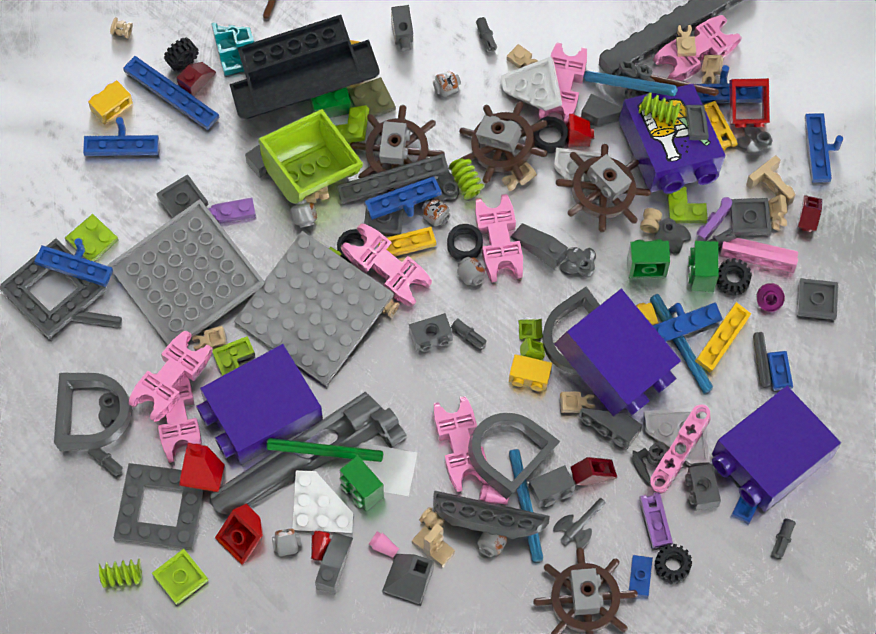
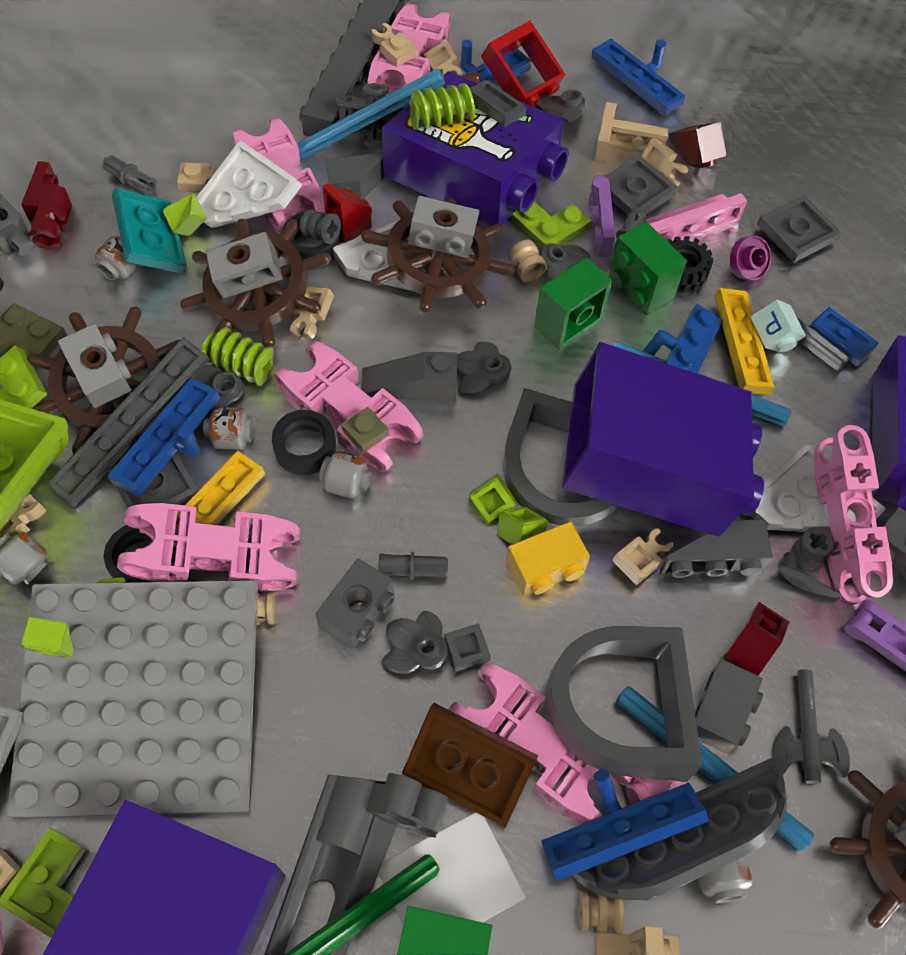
camera: 40 degrees left, 5 degrees down
none -> dark red plate [21,161,73,250]
none -> lime slope [21,617,74,658]
none -> teal tile [112,188,187,274]
none -> lime slope [163,194,207,236]
none -> dark grey bush [300,209,341,244]
none -> olive plate [341,407,389,453]
none -> dark grey plate [381,610,448,674]
none -> reddish brown tile [402,703,538,828]
none -> dark grey plate [444,623,491,672]
none -> blue plate [541,769,708,882]
none -> light aqua brick [751,300,806,352]

